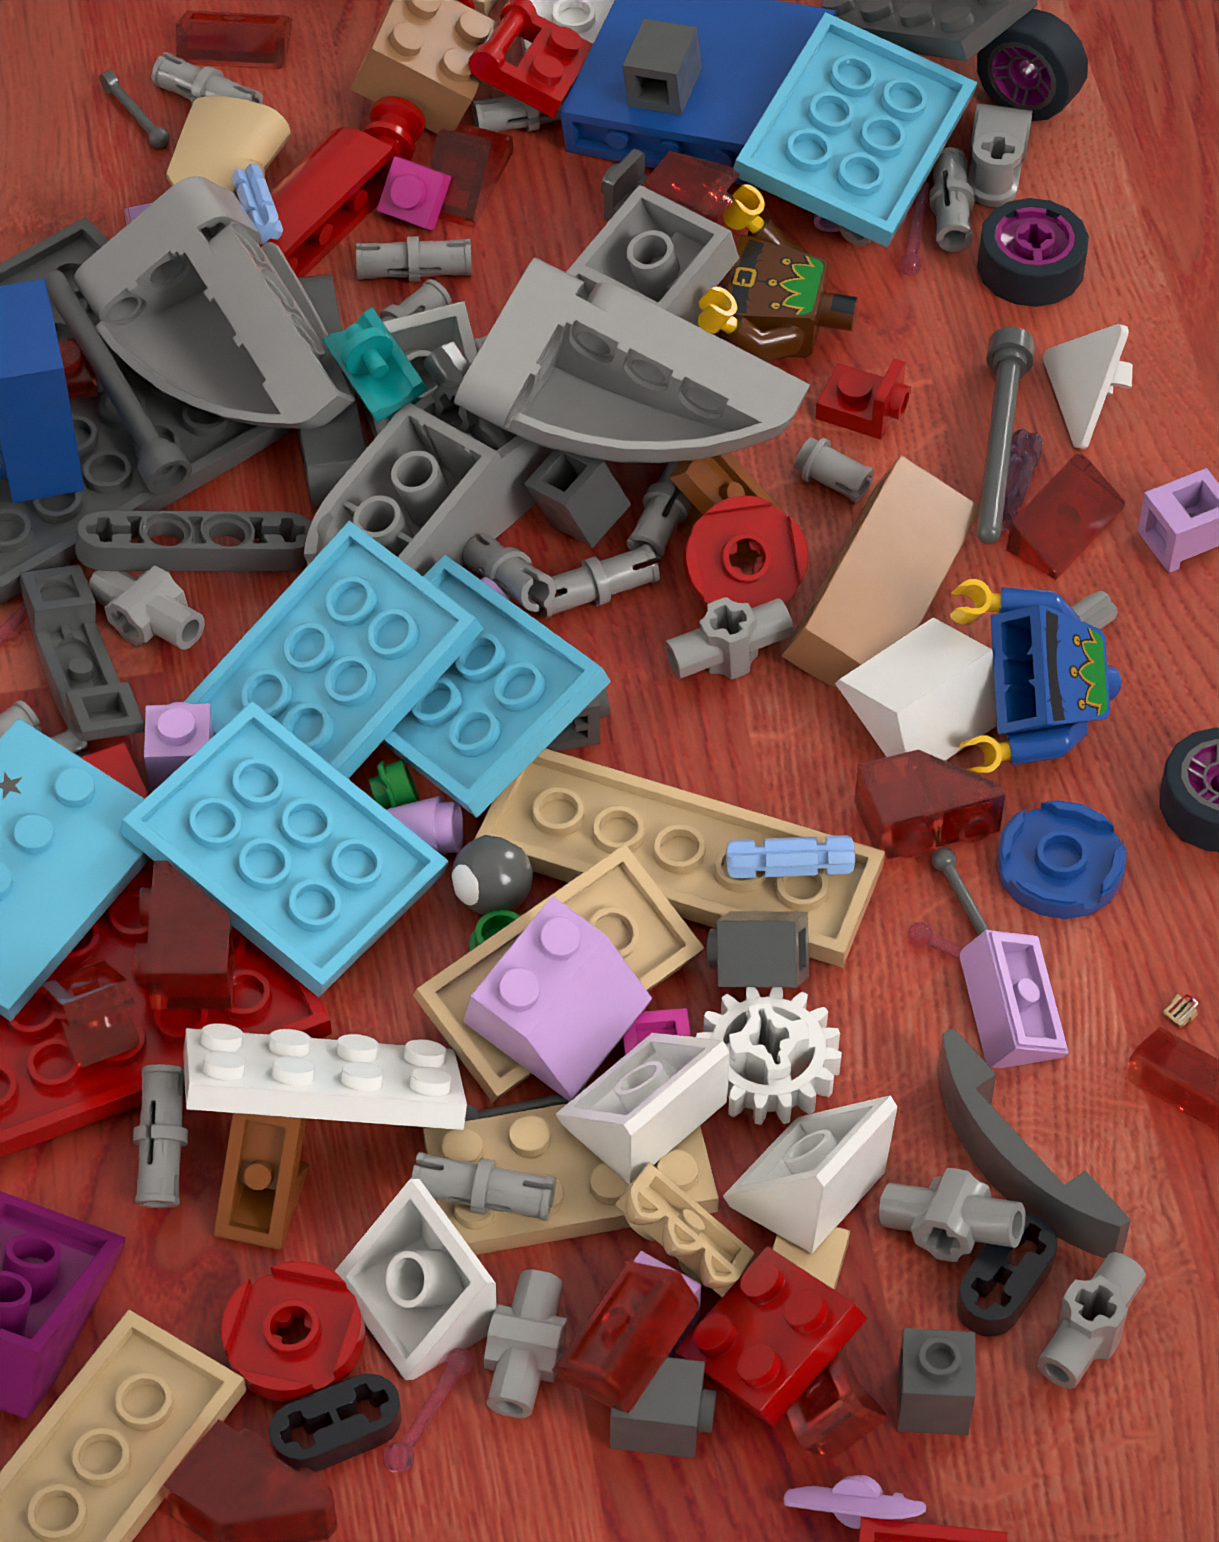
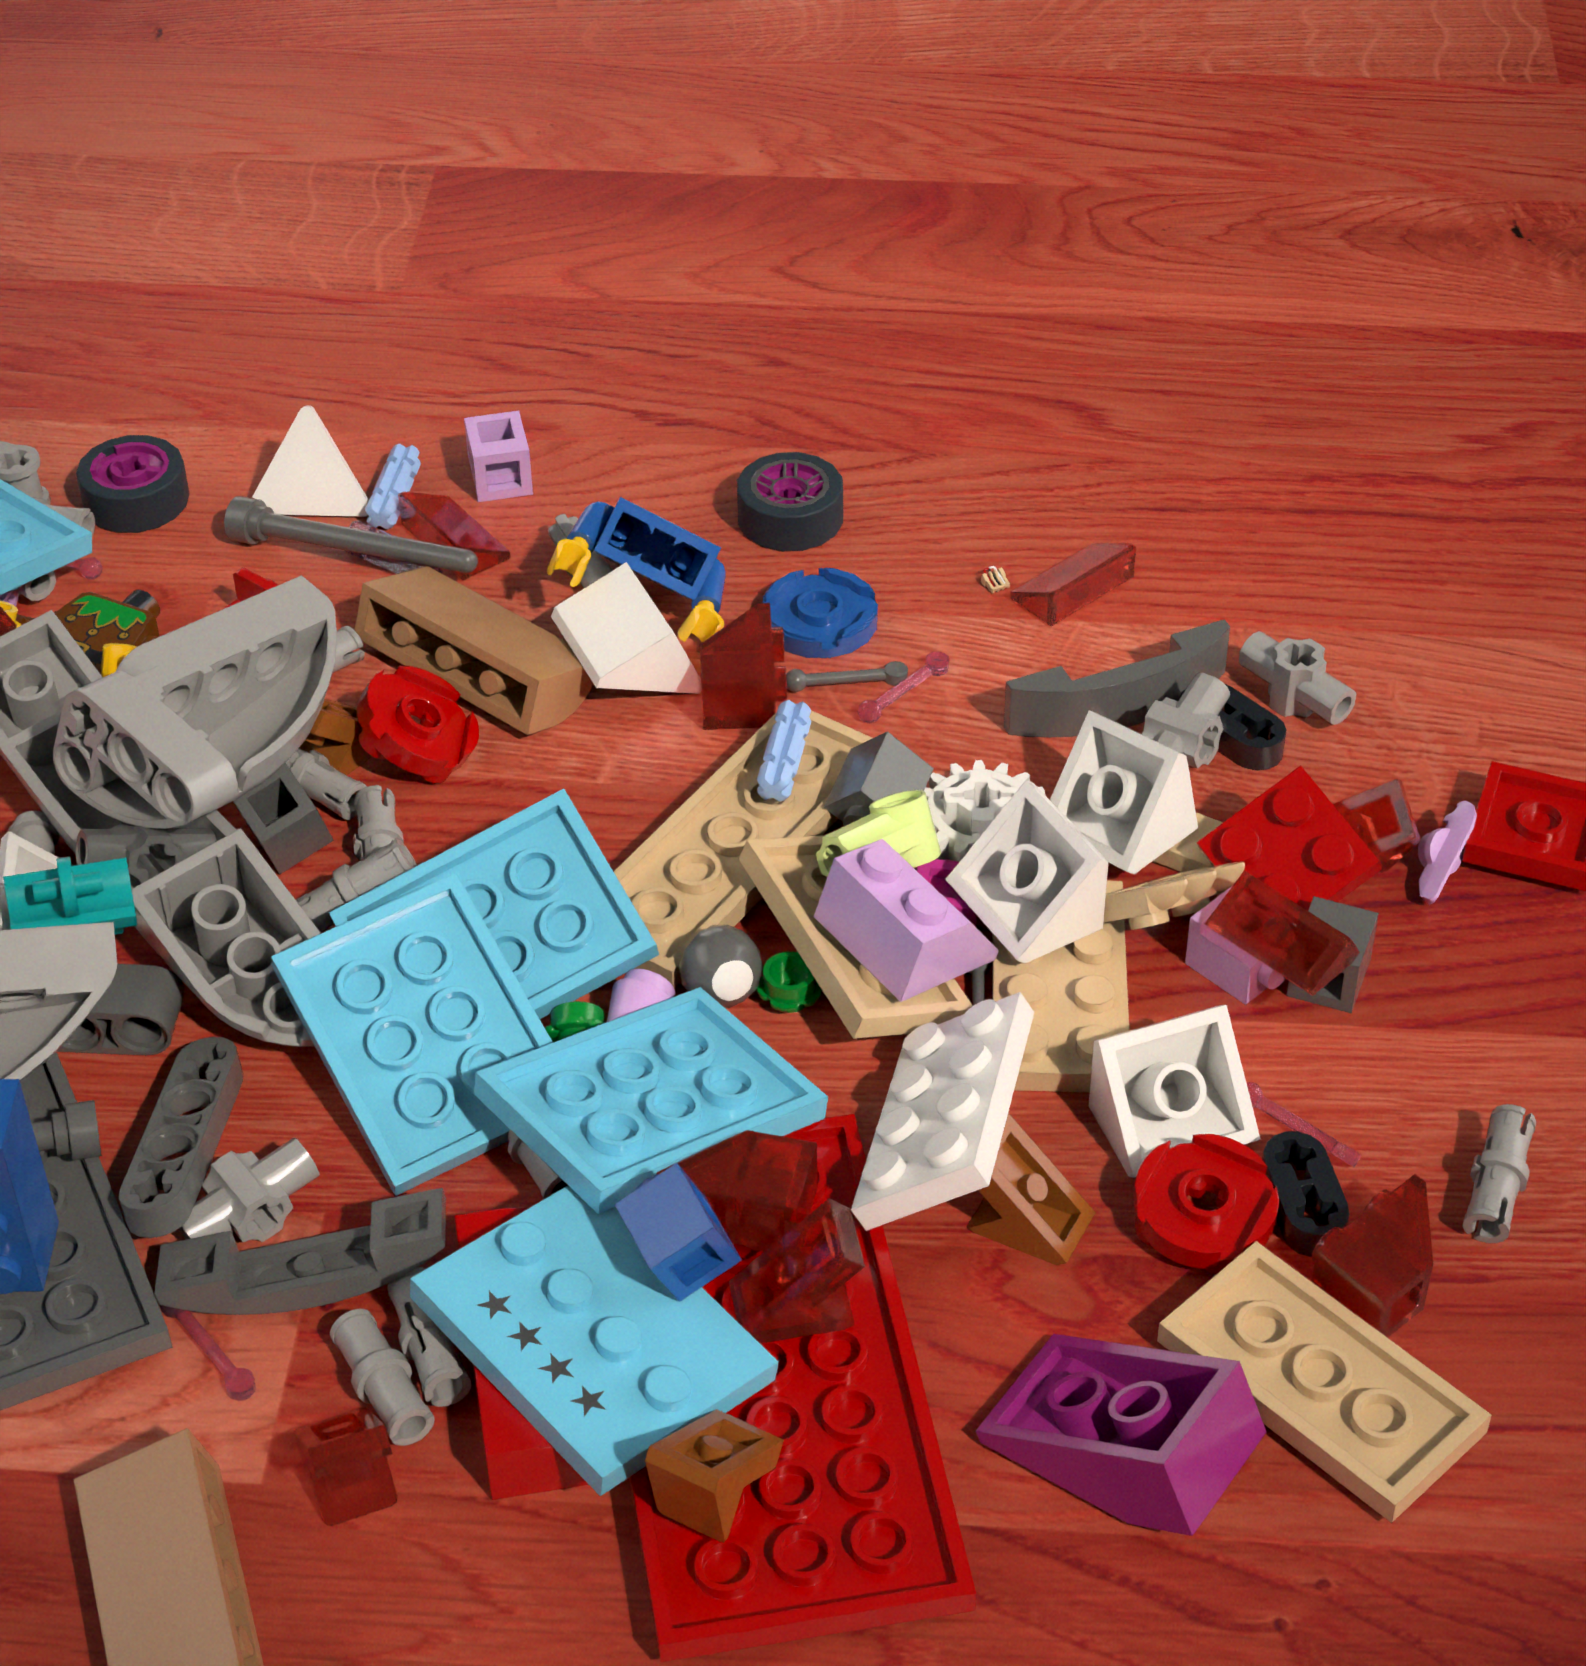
camera: 75 degrees left, 10 degrees down
light grey pin [133,1064,188,1208] -> none
lavender brick [144,702,214,794] -> none
light grey pin [411,1152,556,1221] -> none
light grey axle [484,1269,567,1418] -> none
light grey axle [664,597,794,680] -> none
dark grey brick [897,1328,975,1435] -> none
lavender slope [960,930,1069,1068] -> none
none -> light blue axle [365,443,421,530]
none -> blue brick [614,1163,742,1302]
none -> yellowish green piece [816,790,941,877]

